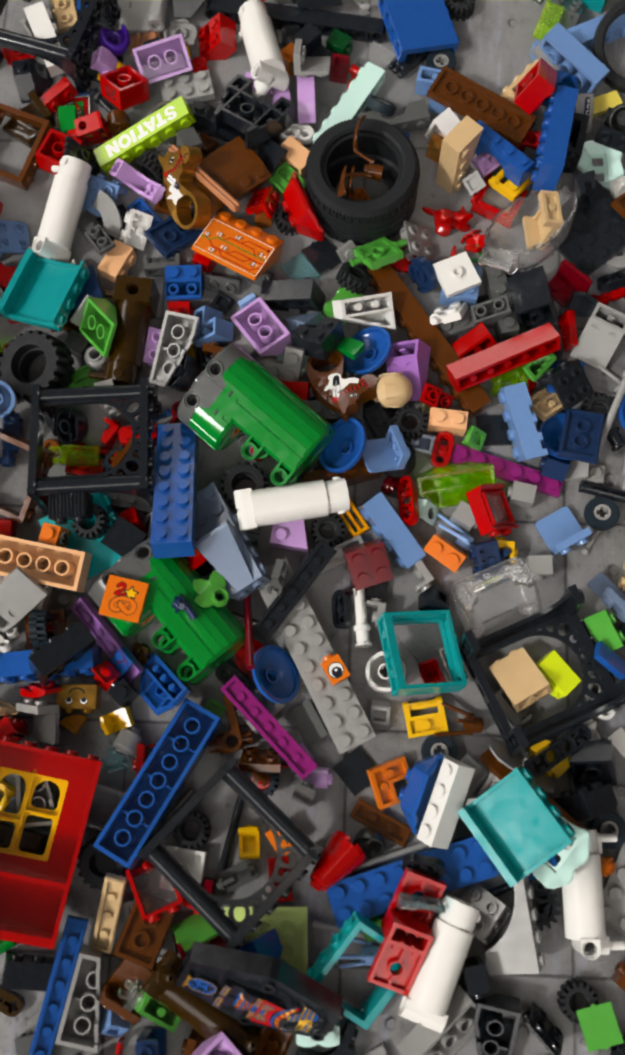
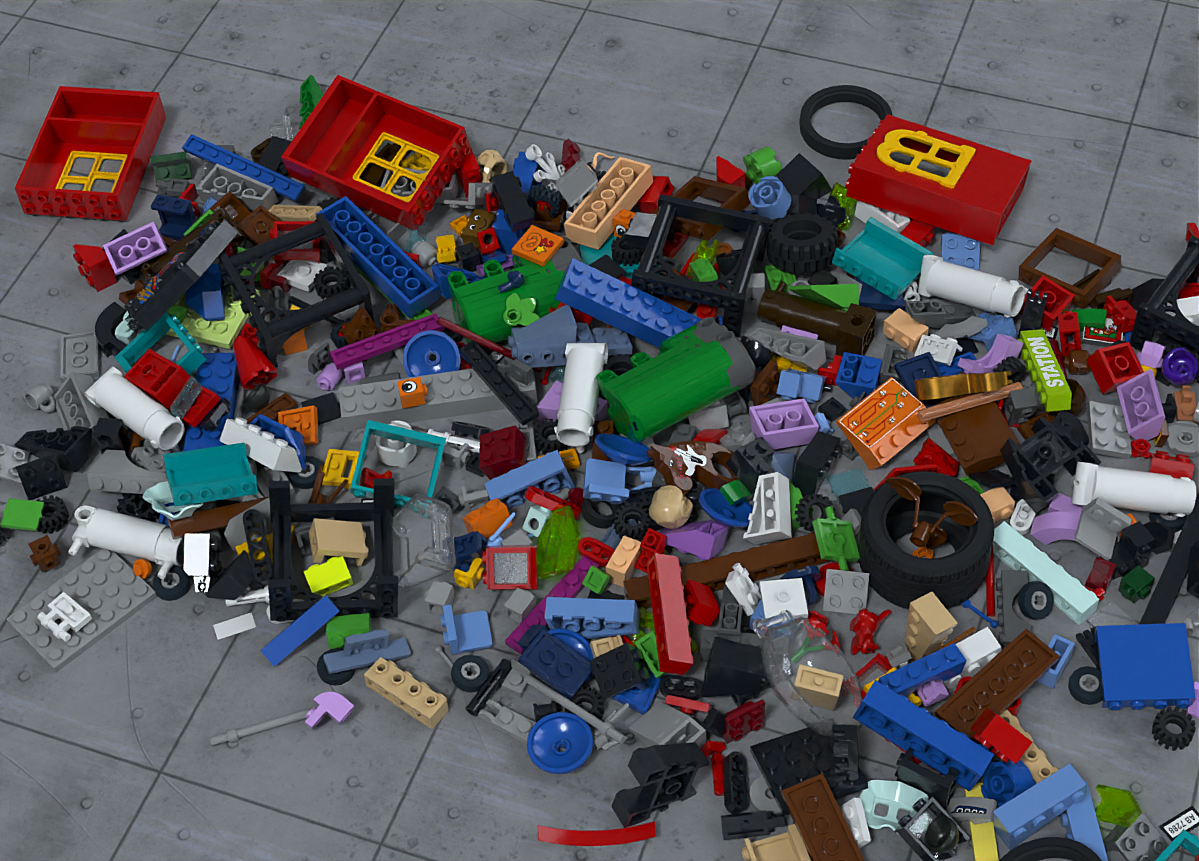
camera: 105 degrees right, 25 degrees down
none -> bright green brick [689,258,720,288]

